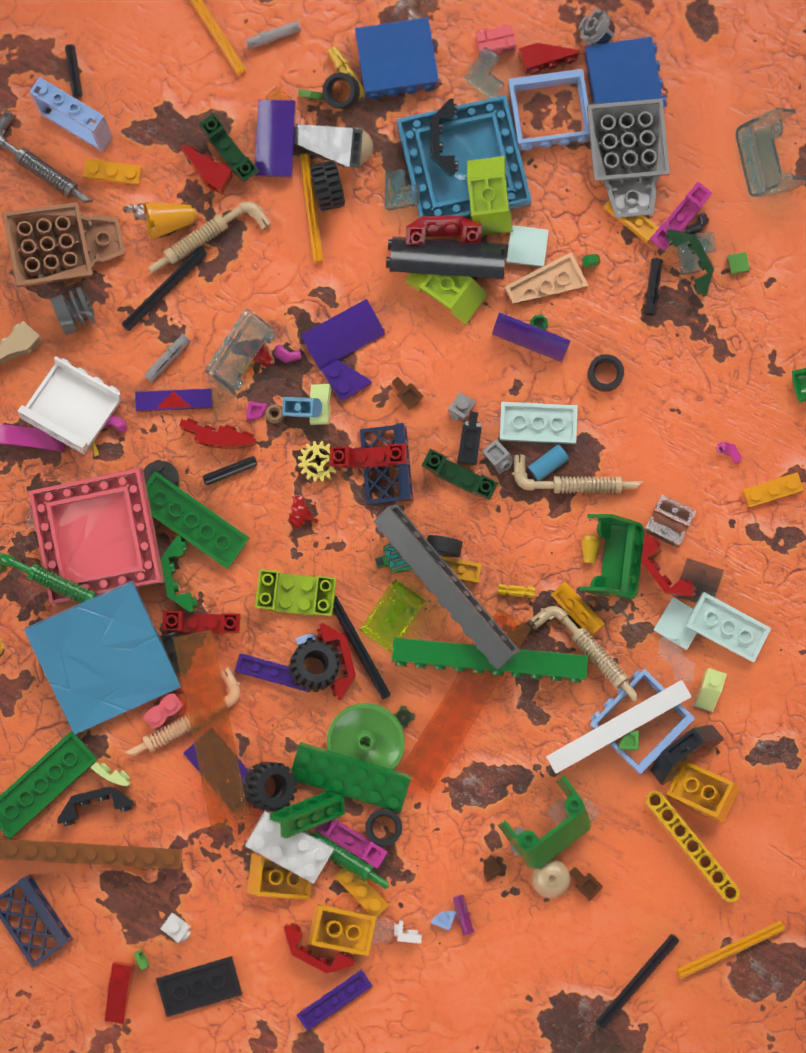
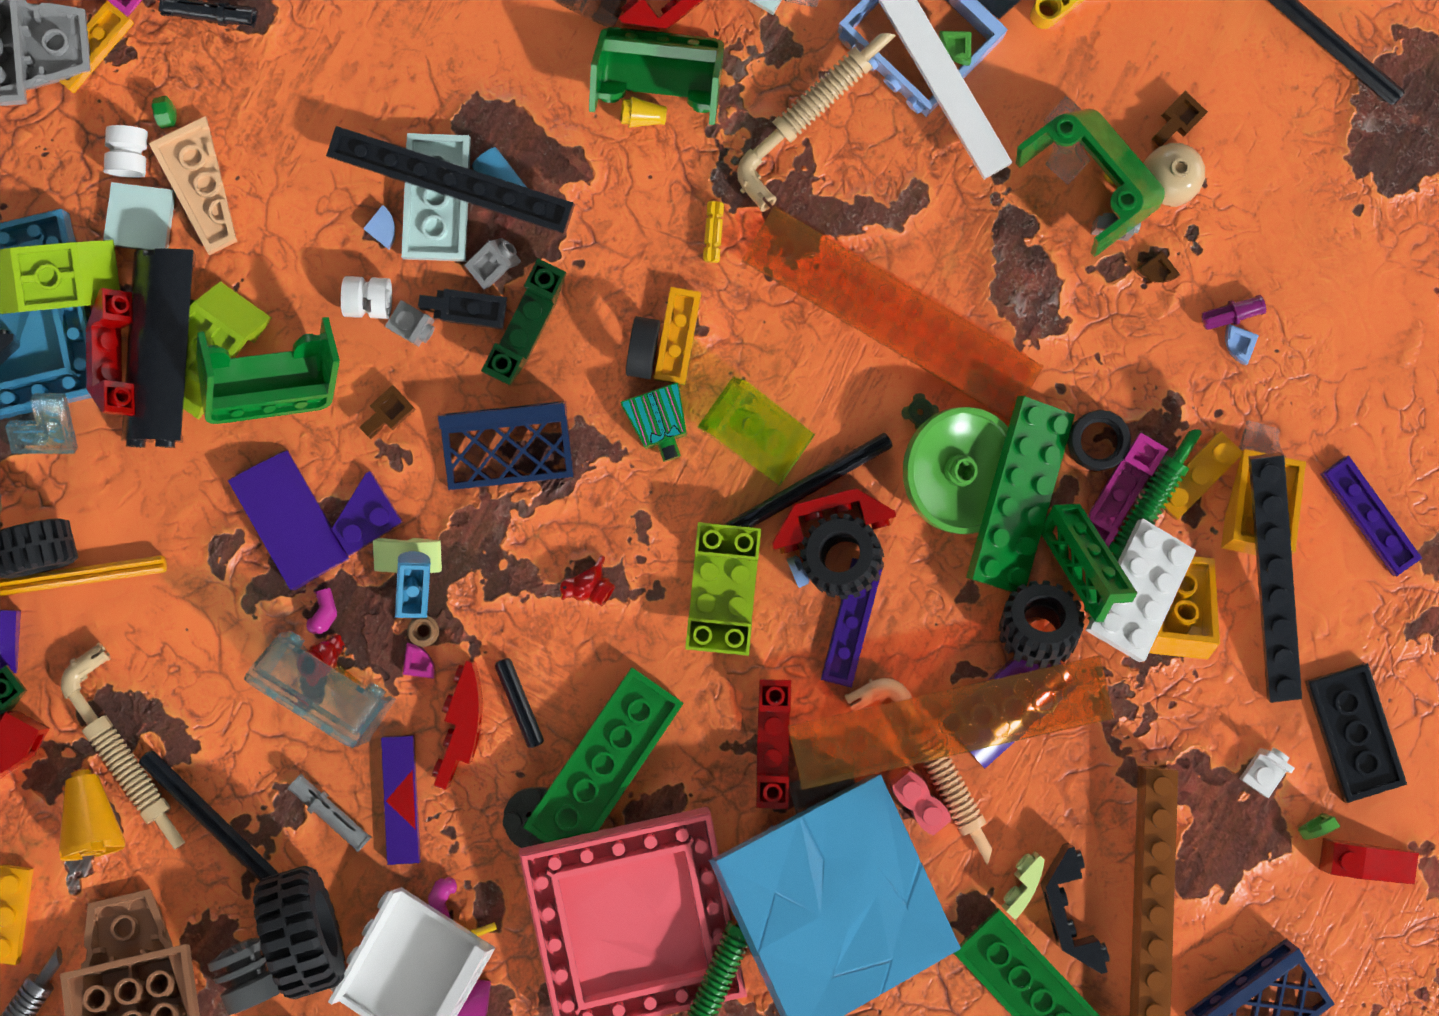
camera: 90 degrees left, 5 degrees up
green slope [161,536,198,613] -> none
red slope [284,922,355,974] -> none
light yellow gear [298,441,336,483] -> none
red slope [330,444,406,469] -> none
dark grey brick [373,504,520,670] -> none
green brick [392,637,588,683] -> none
white bracket [394,920,422,943] -> none
dark purple slope [492,312,570,362] -> none
tan piece [512,455,644,494] -> none
green tile [530,314,548,331] -> none
light orange plate [551,582,605,636] -> none
black tyre [587,354,624,392] -> none
none -> white wheel [103,125,148,178]
none -> green windscreen [196,317,340,424]
none -> black tyre [253,866,345,999]
none -> black plate [326,126,575,235]
none -> white wheel [341,276,392,319]
none -> light blue tile [363,205,395,250]
none -> black plate [1248,452,1302,703]

